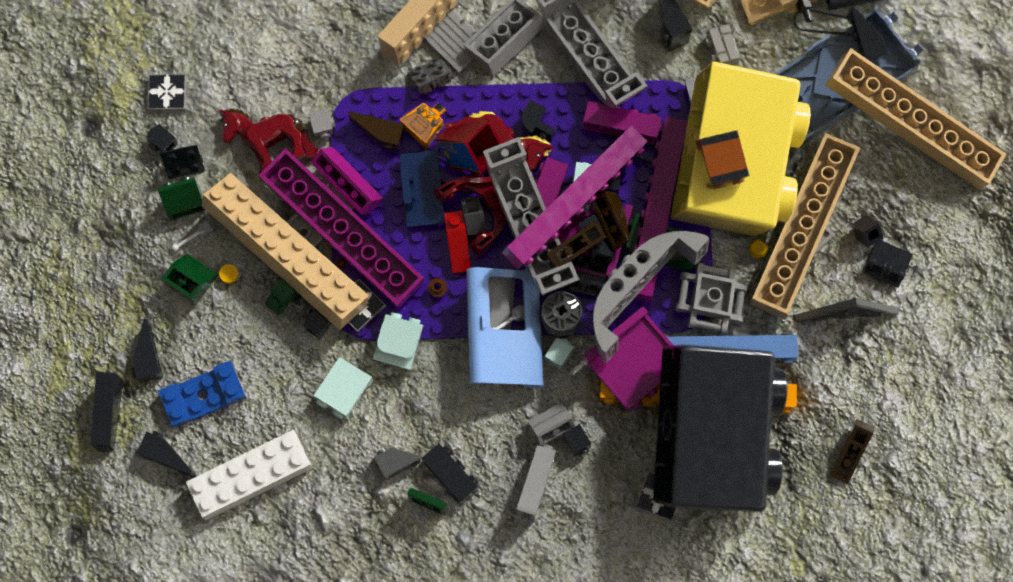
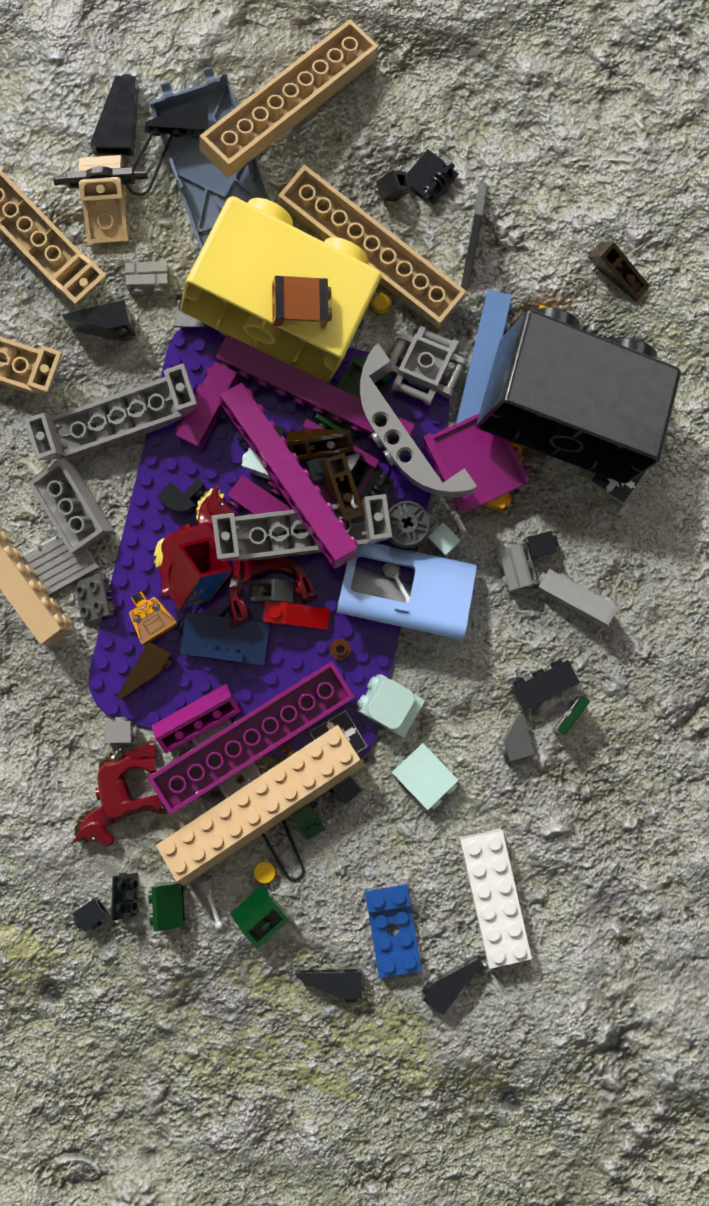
camera: 75 degrees left, 10 degrees up
black slope [91,371,124,452] -> none
tile [148,74,187,112] -> none
none -> black piece [261,820,305,881]

